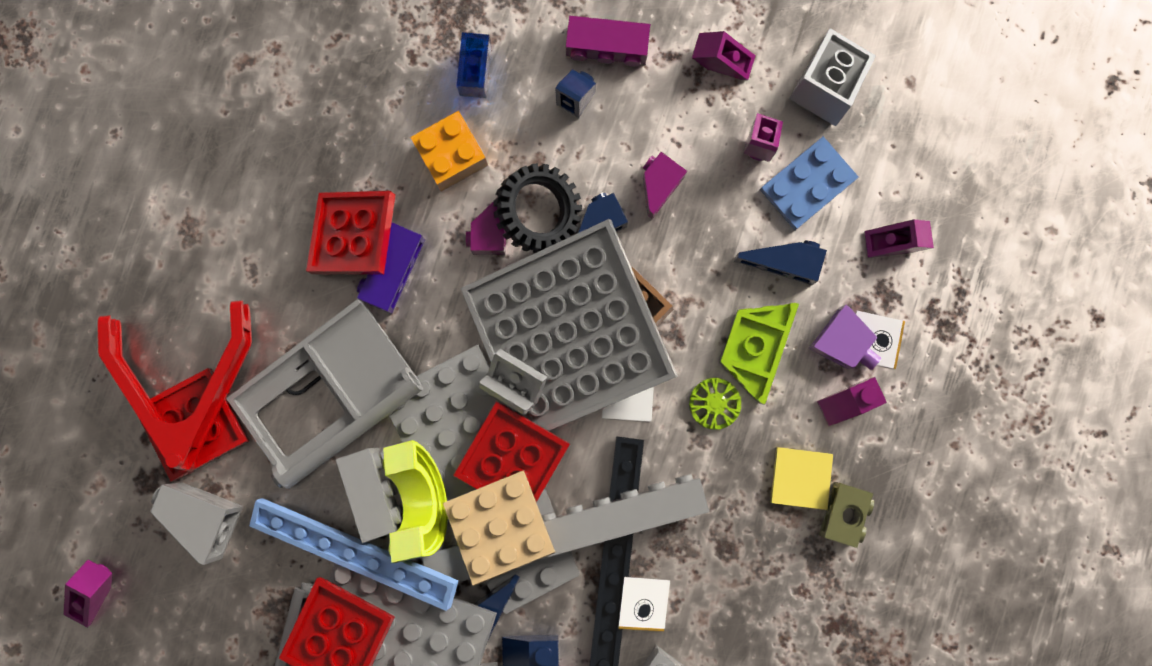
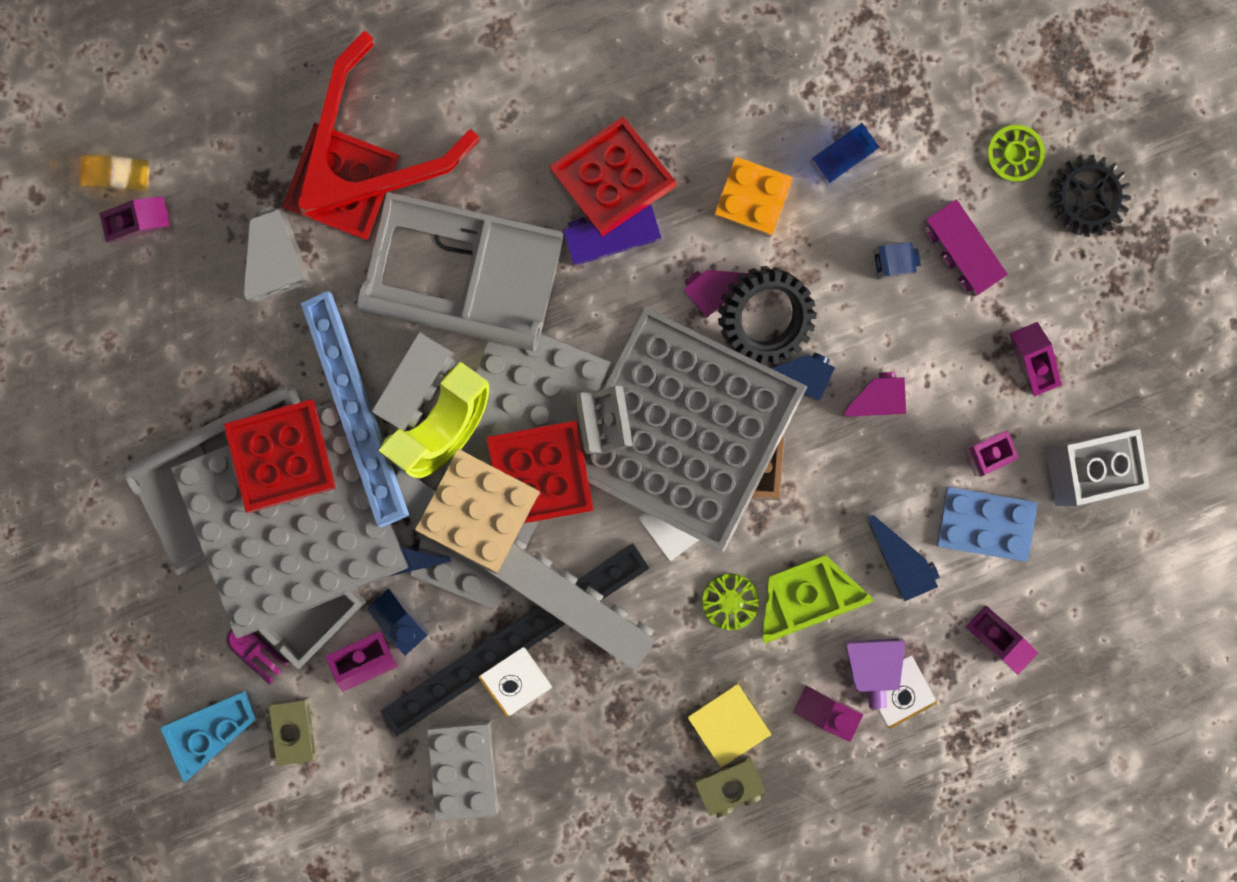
camera: 50 degrees right, 5 degrees up
none -> clear yellow slope [80,155,149,191]

